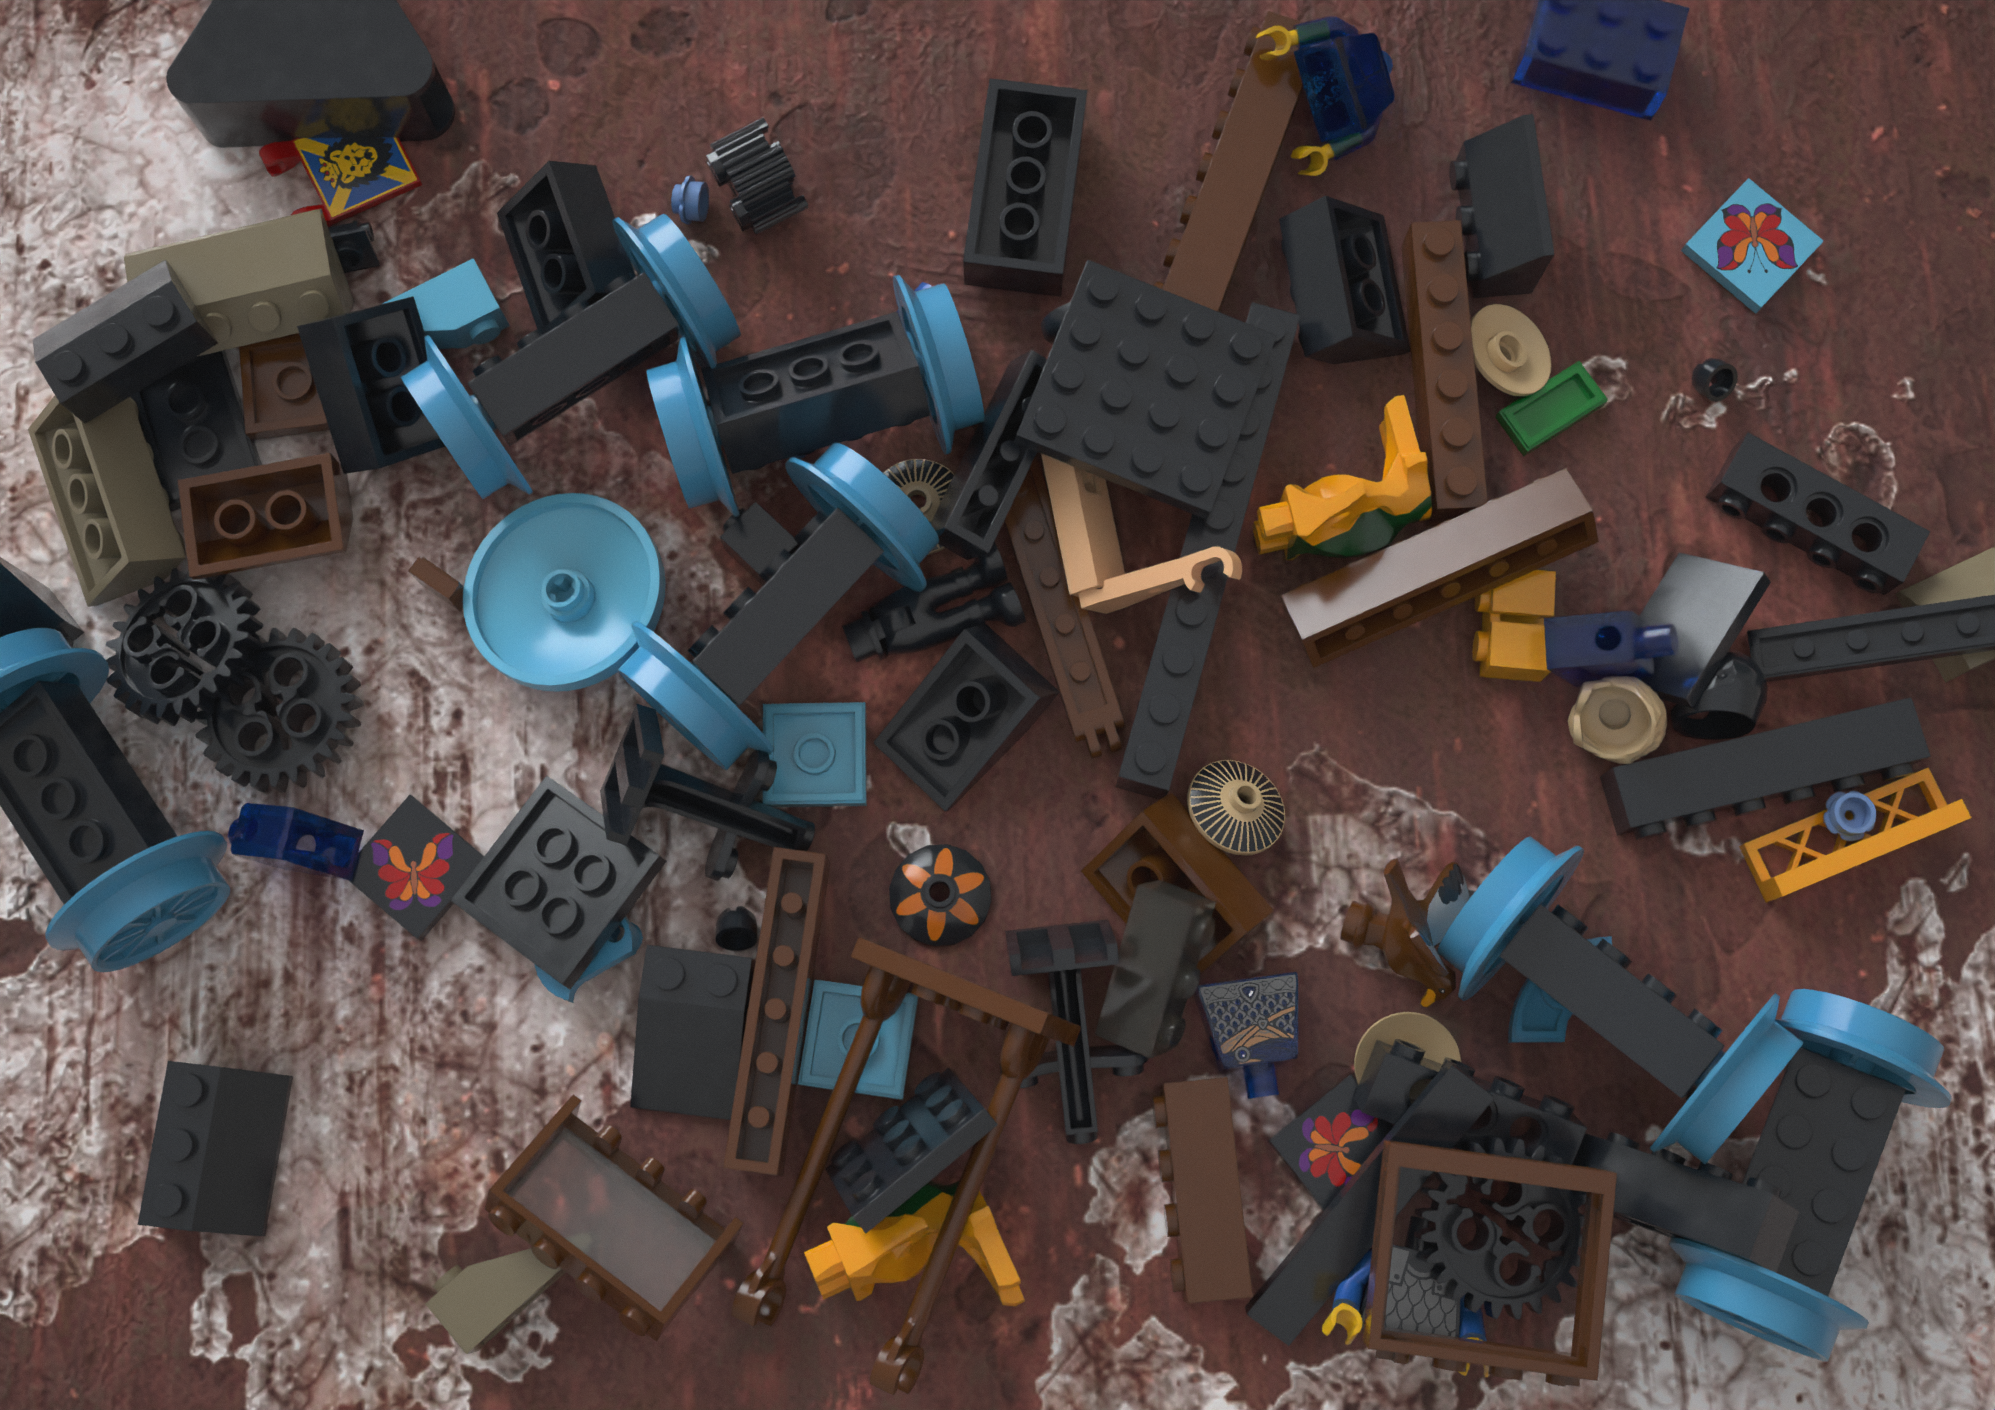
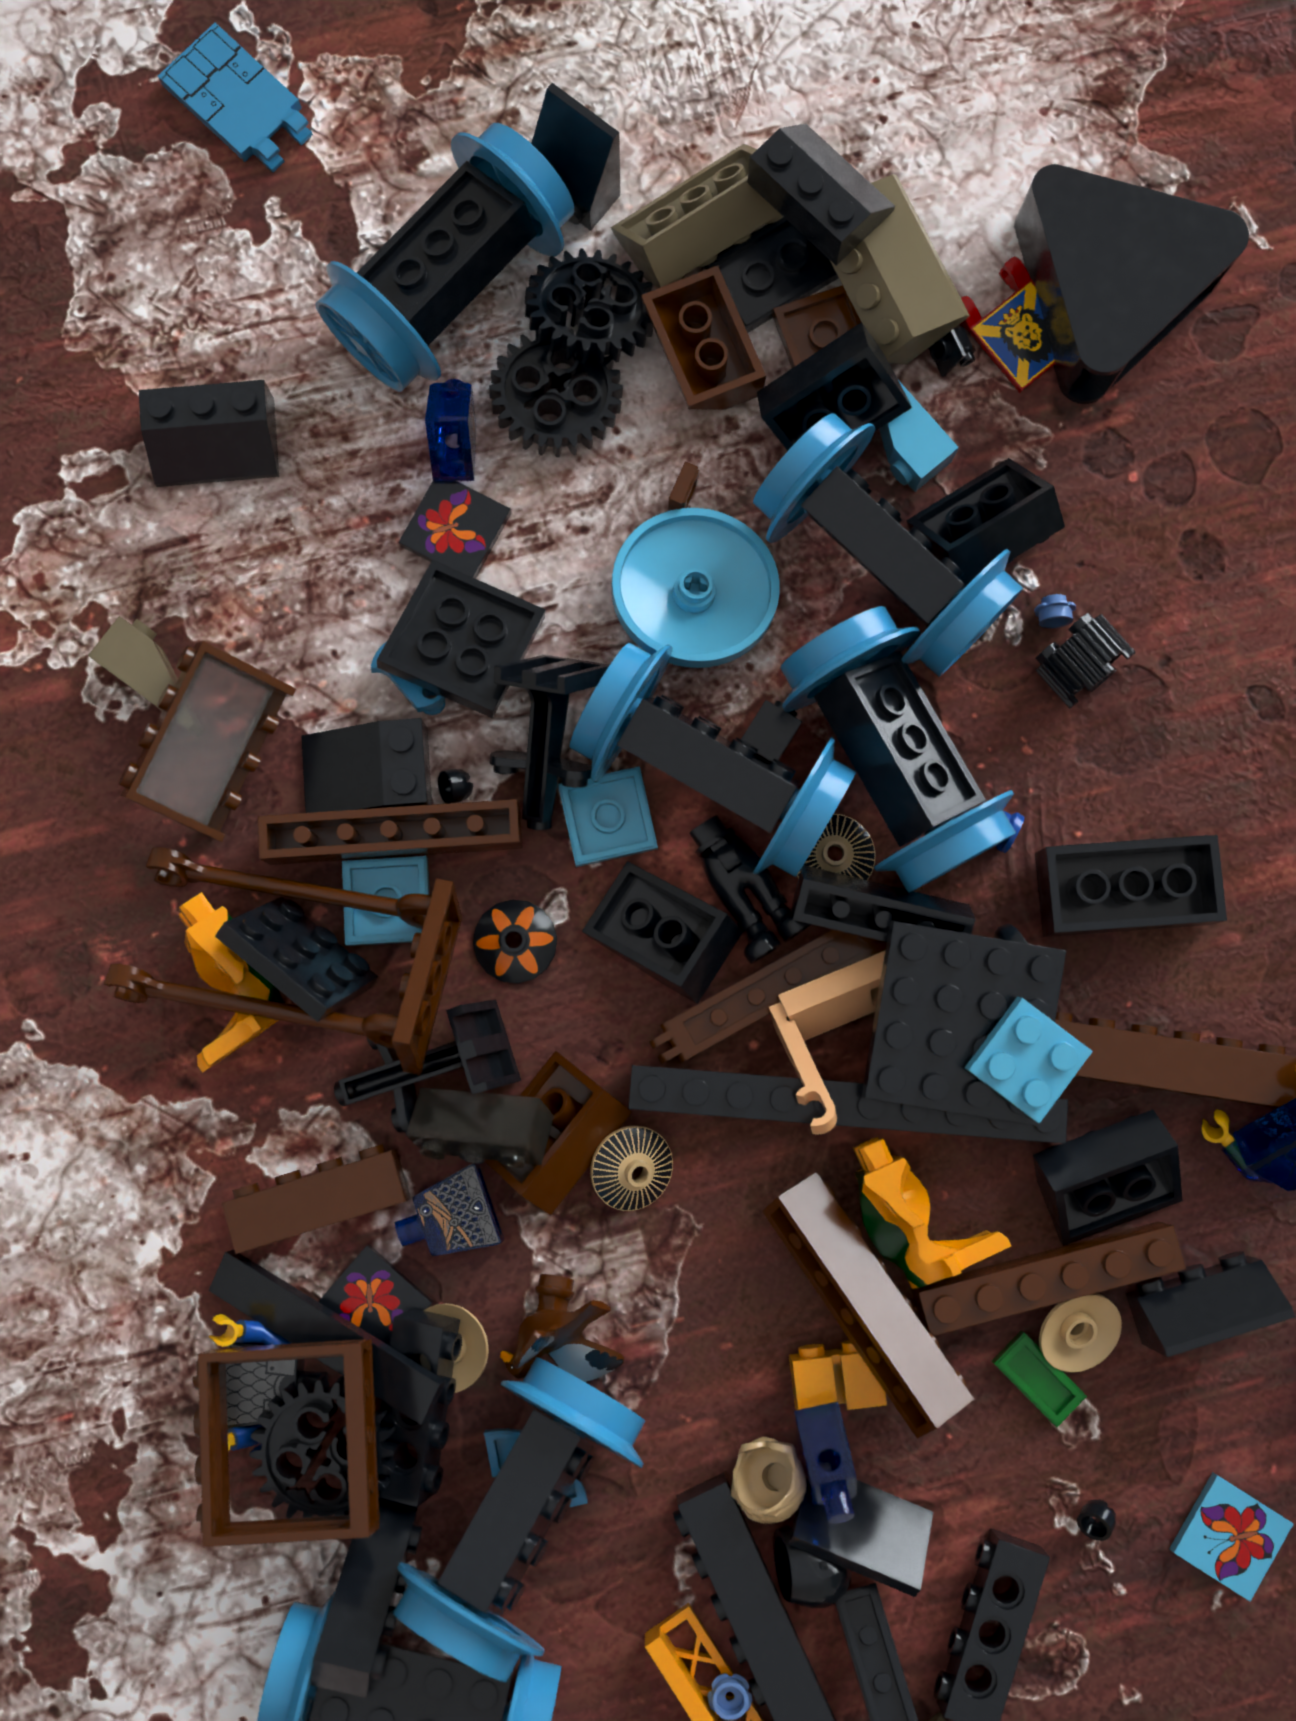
camera: 75 degrees right, 5 degrees up
none -> medium azure plate [965,996,1093,1124]

